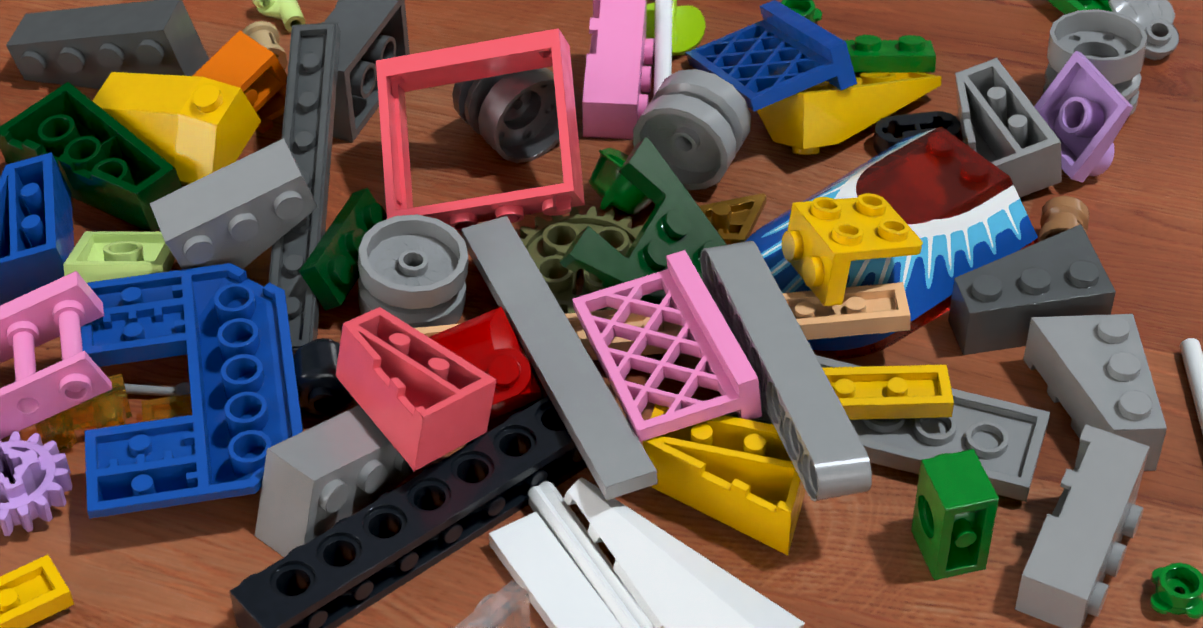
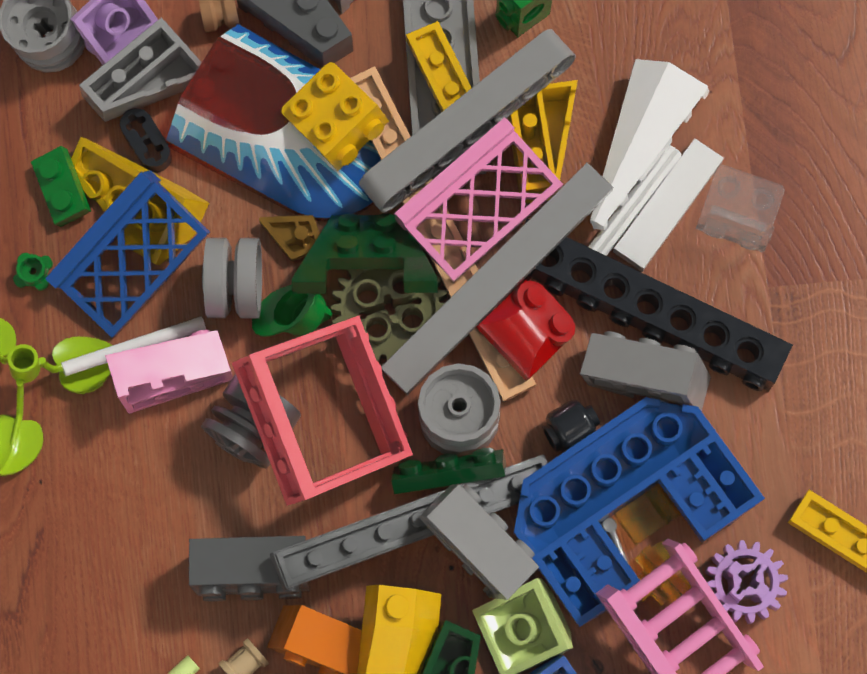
camera: 115 degrees left, 30 degrees up
coral wedge [335,307,497,471] -> none

